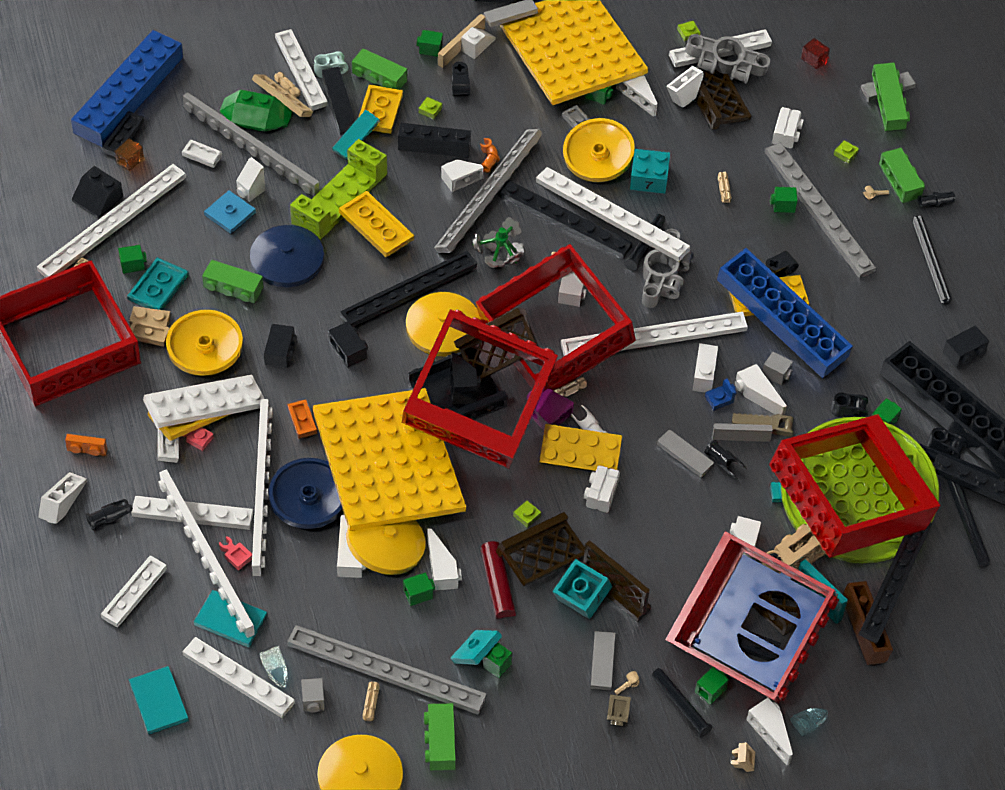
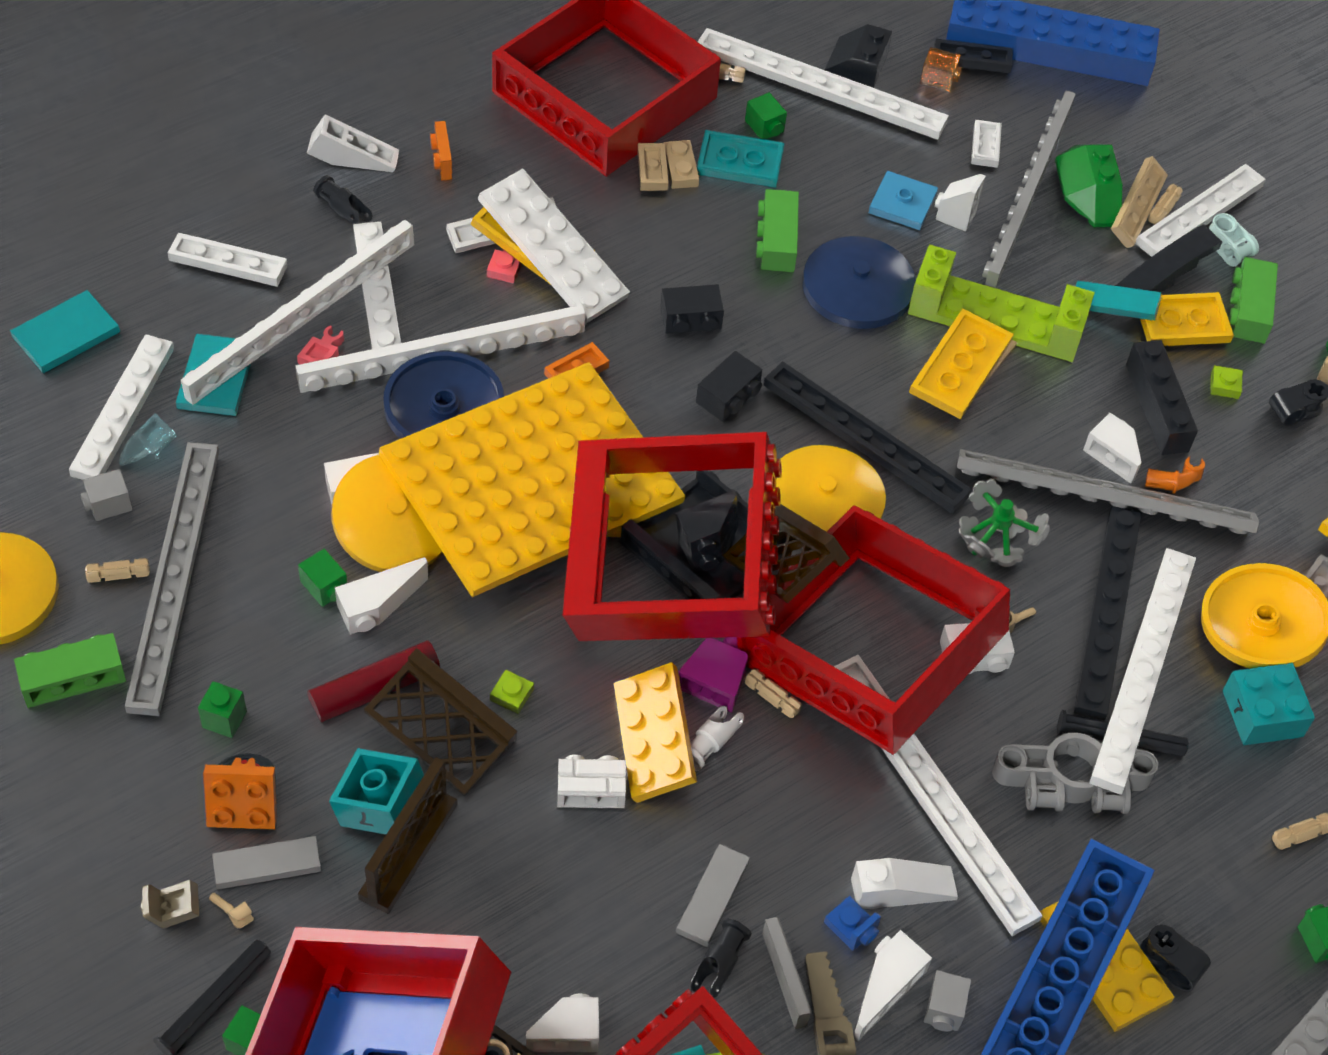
camera: 70 degrees right, 0 degrees up
yellow dish [166,310,243,376] -> none
teal plate [450,630,502,665] -> none
none -> orange plate [203,753,277,830]

